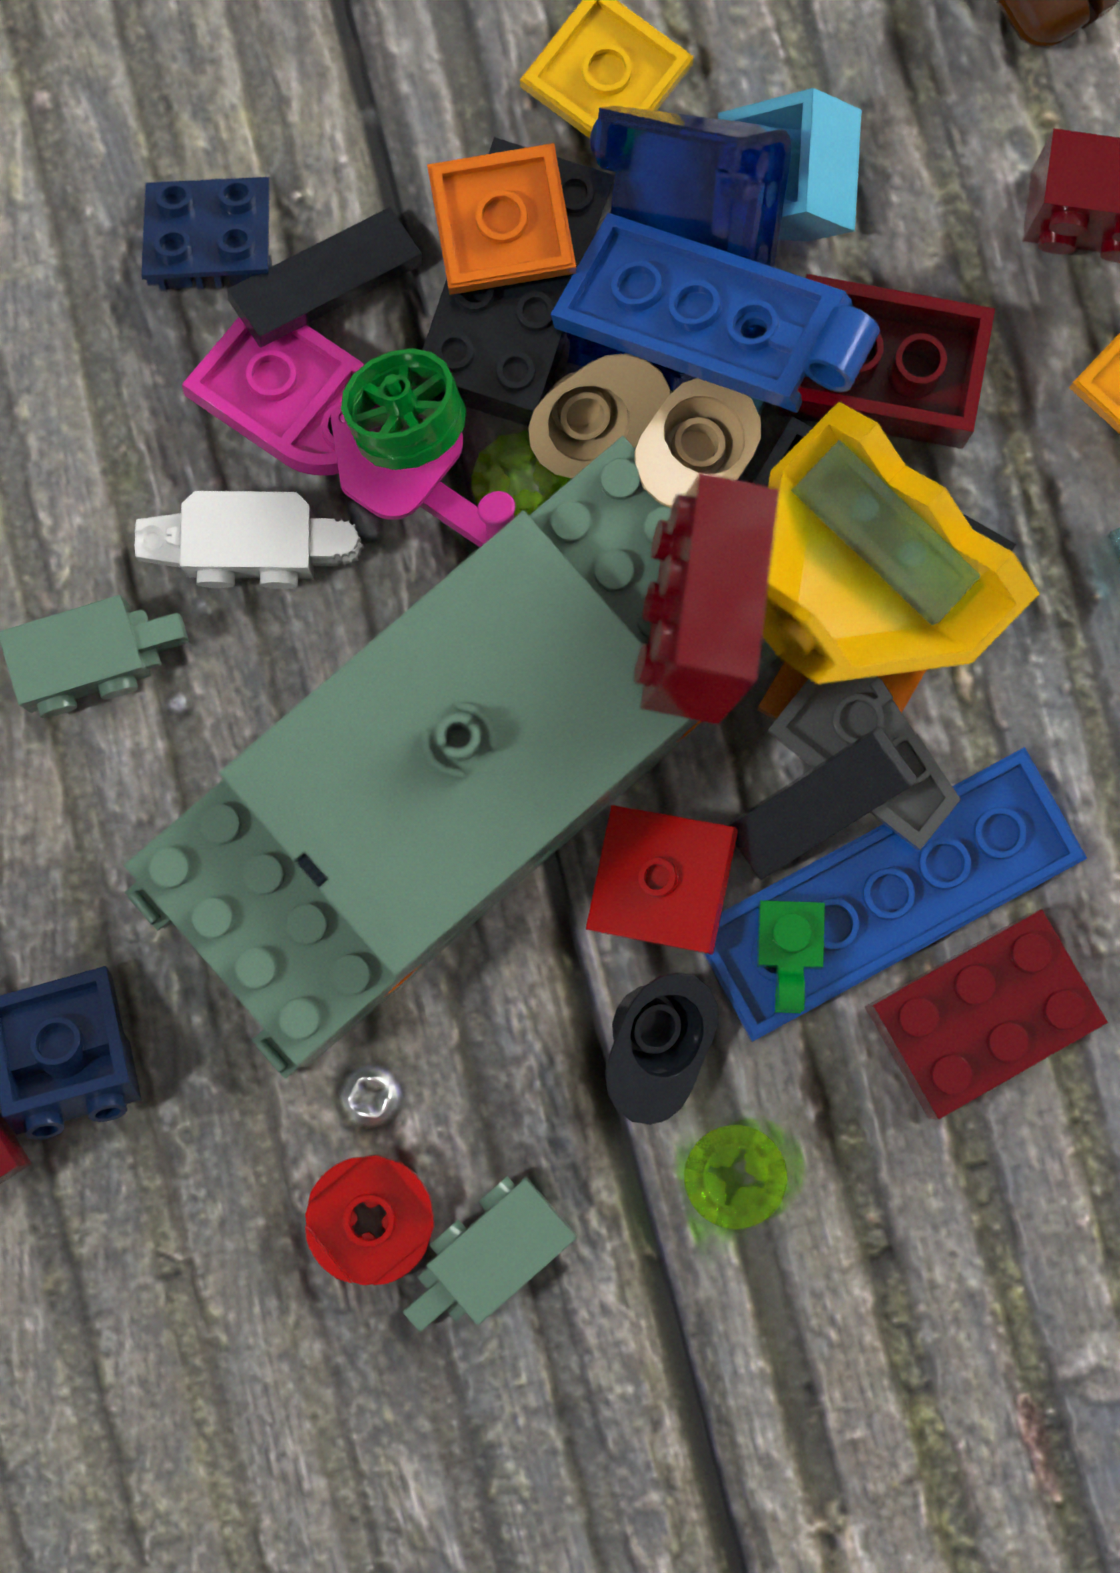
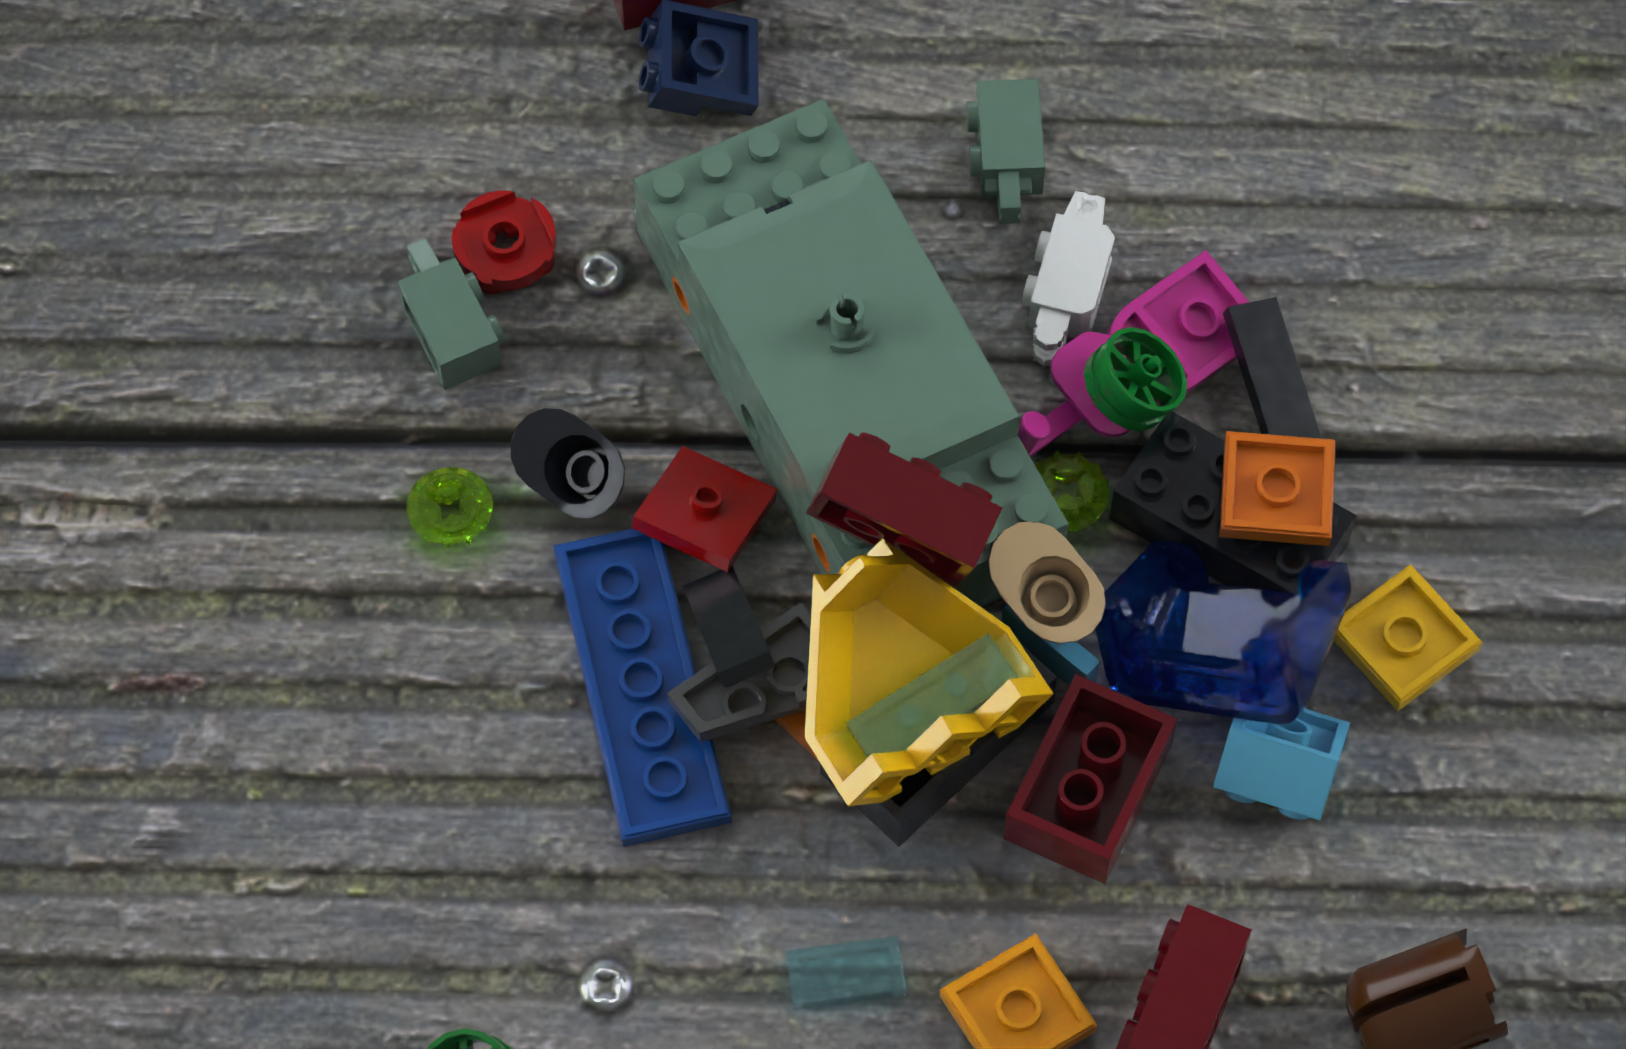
camera: 105 degrees right, 20 degrees down
dark blue hinge [141,176,273,292] -> none
tan piece [528,354,670,478] -> none
blue hinge [551,213,880,413] -> none
green plate [757,900,825,1014] -> none
dark red brick [865,909,1108,1120] -> none

